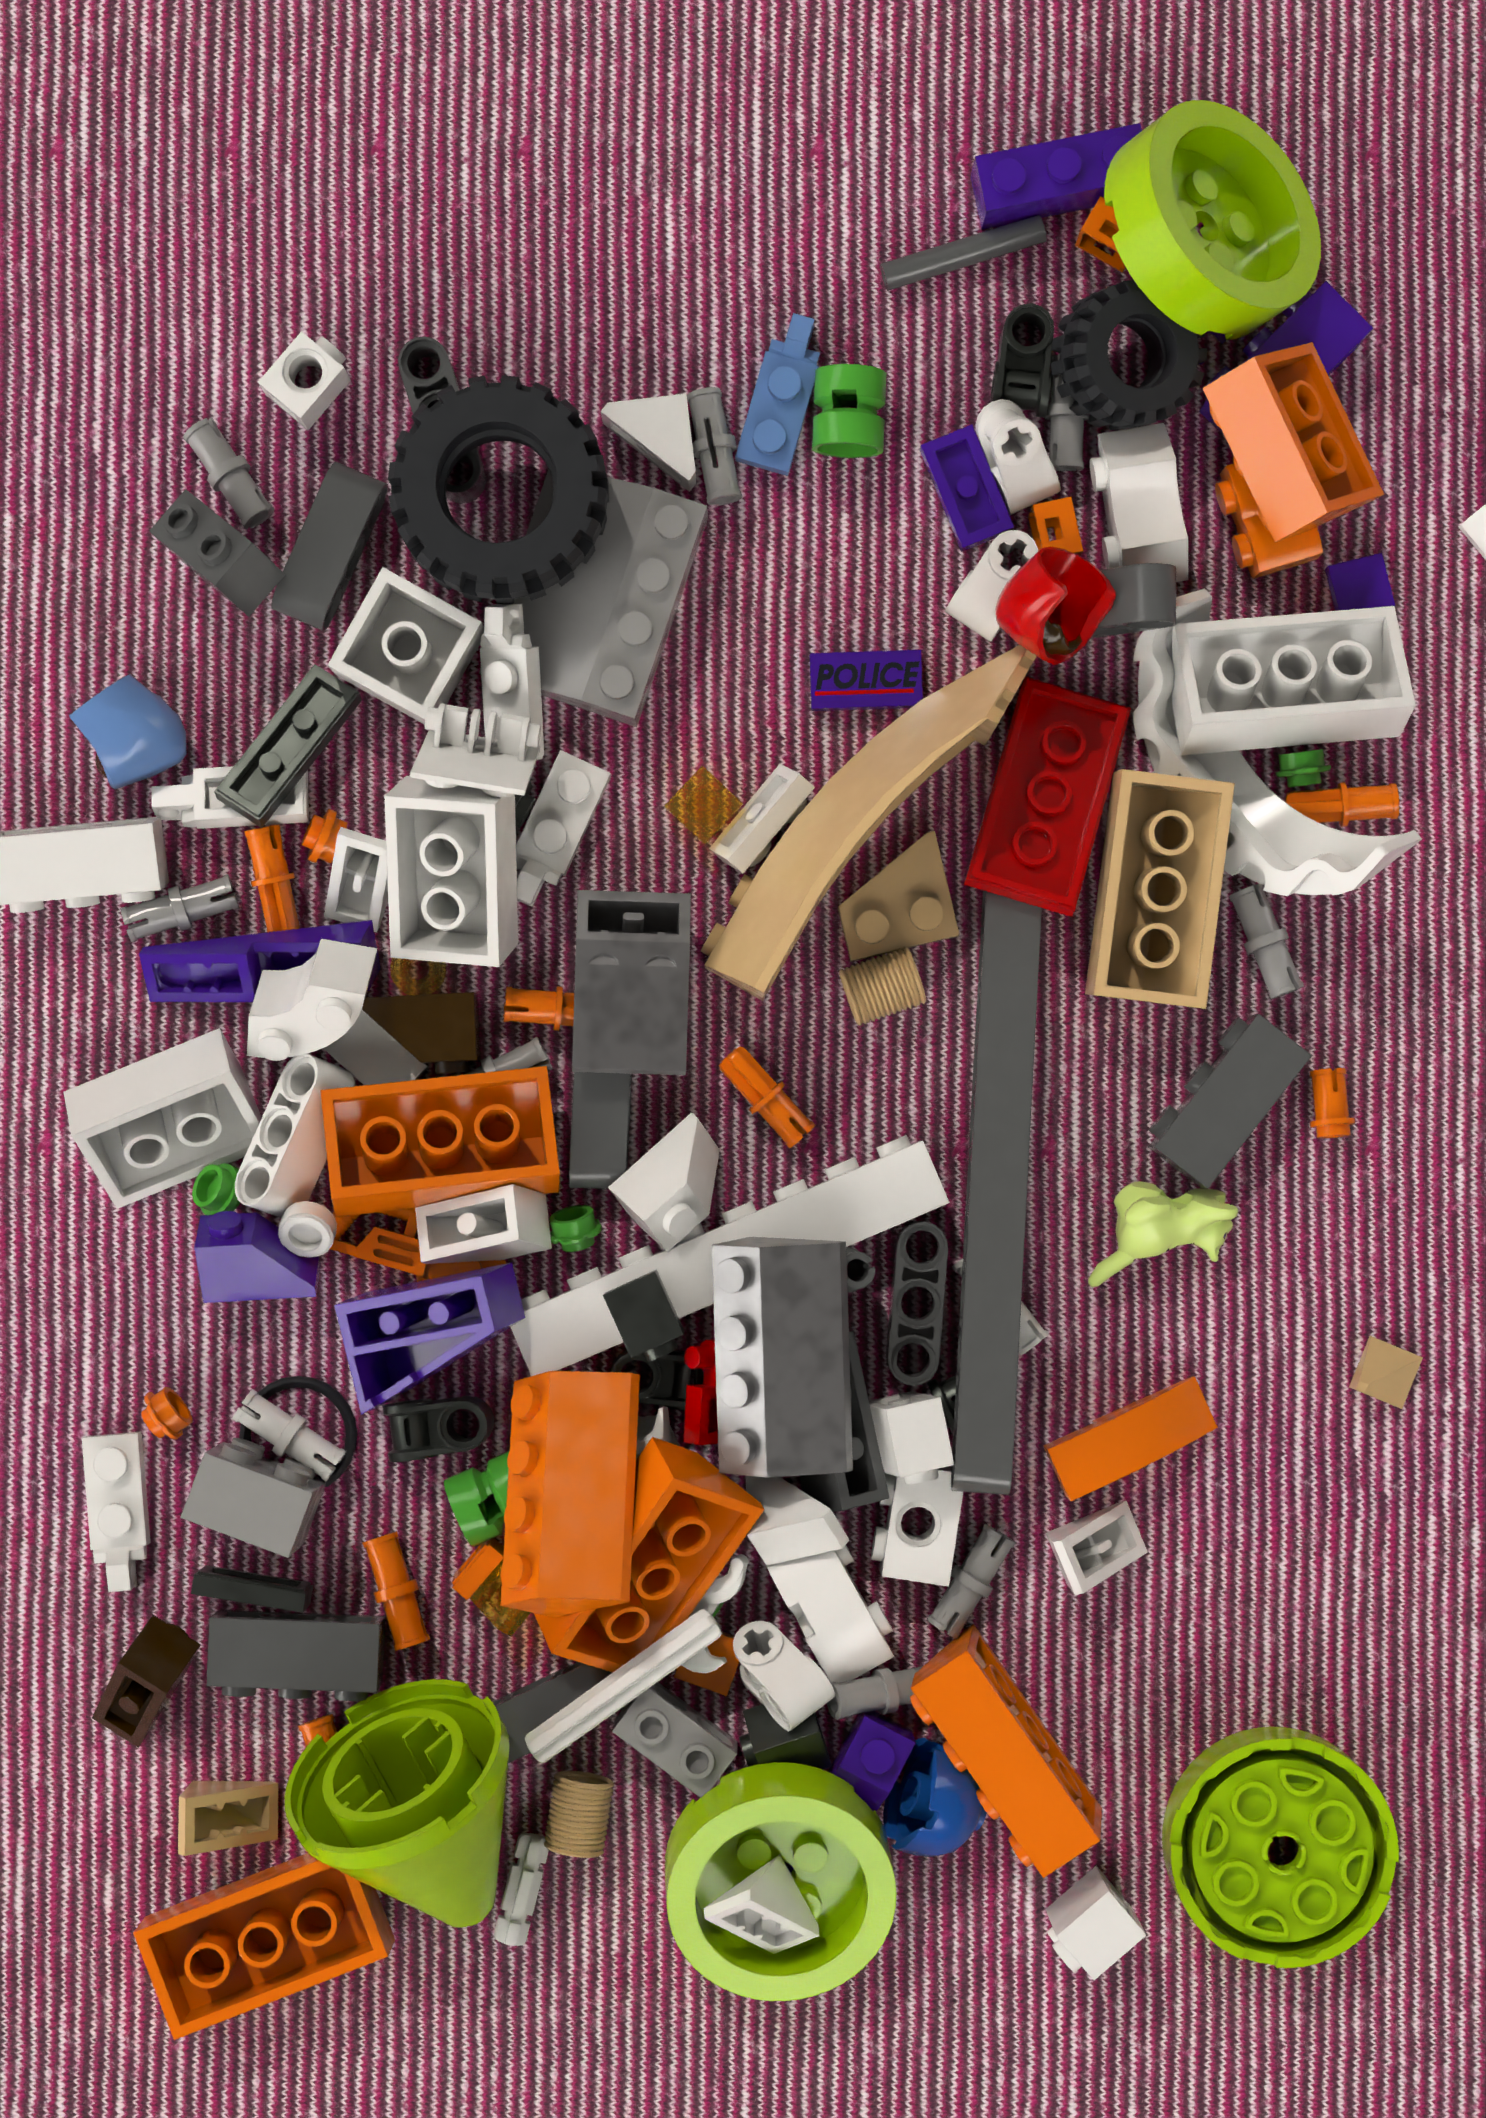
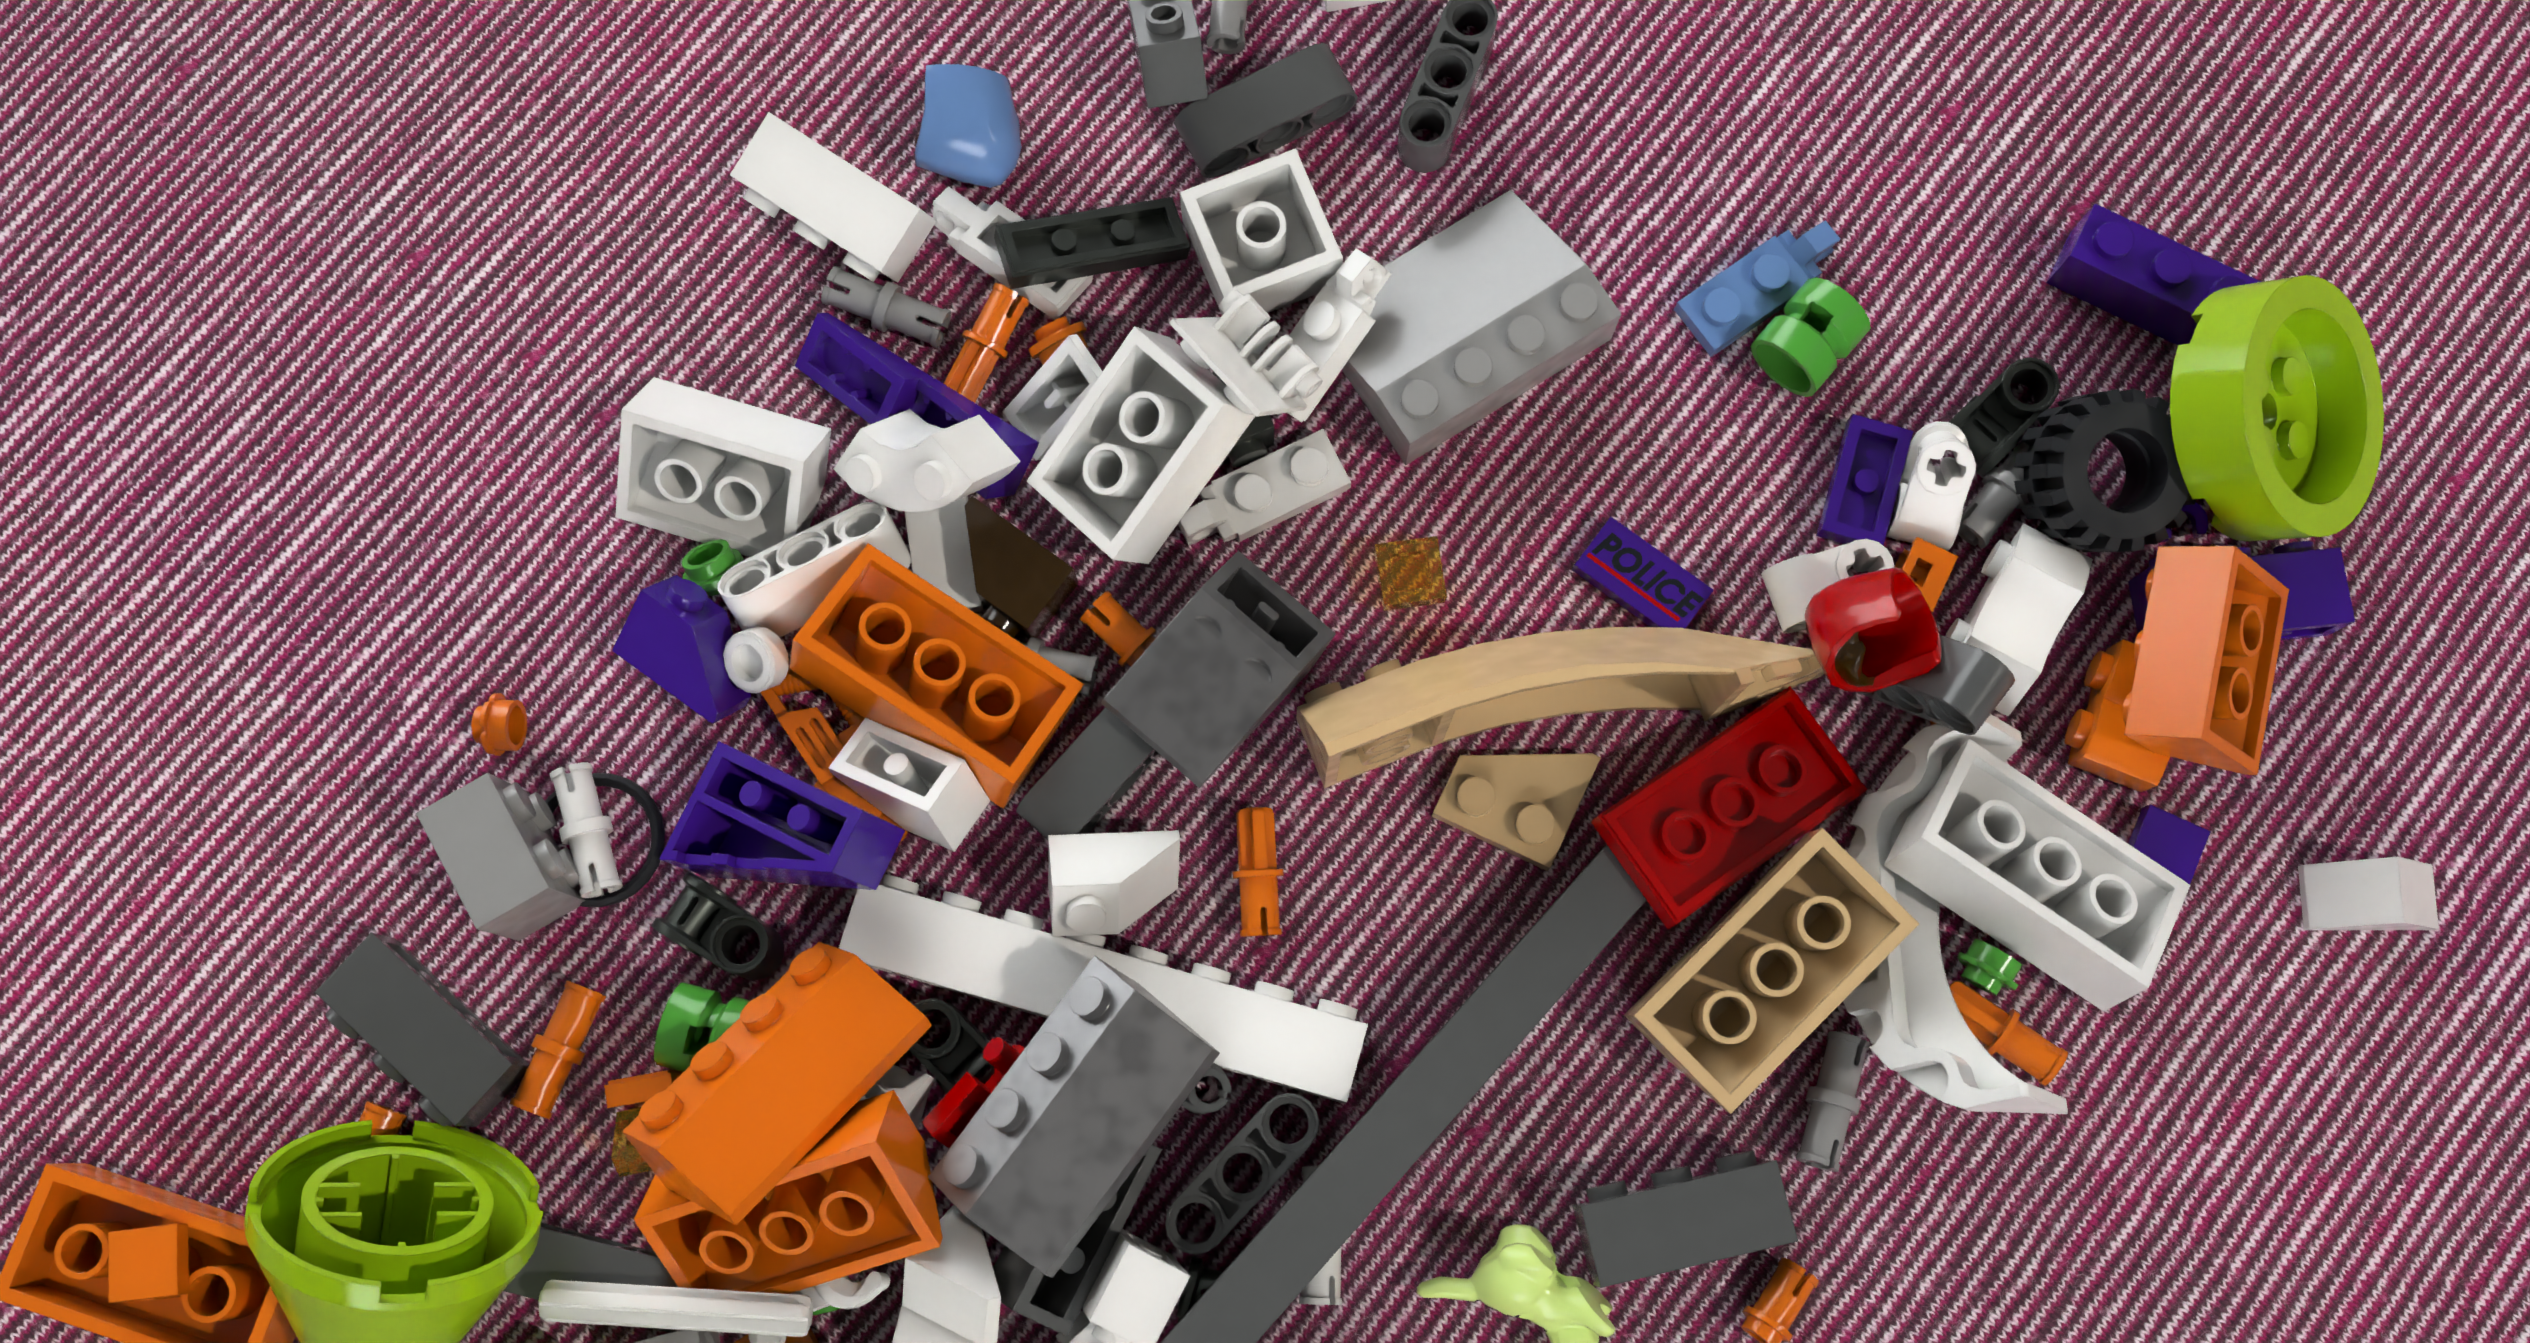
camera: 40 degrees right, 10 degrees down
white hinge [82,1432,151,1592] -> none
dark brown slope [92,1615,201,1748] -> none
tan slope [178,1781,278,1856] -> none
pearl dark grey tile [191,1565,313,1613] -> none
black tyre [388,375,609,604] -> none
clear yellow plate [390,958,447,995] -> none
bright green plate [549,1205,602,1252] -> none
white slope [601,393,696,492] -> none
pearl dark grey brick [603,1269,685,1362] -> none
light grey pin [687,387,742,506] -> none
white plate [709,764,815,874] -> none
tan piece [839,946,926,1026] -> none
dark grey piece [880,215,1047,291] -> none
orange piece [1075,196,1126,273] -> none
none -> orange tile [108,1224,189,1303]

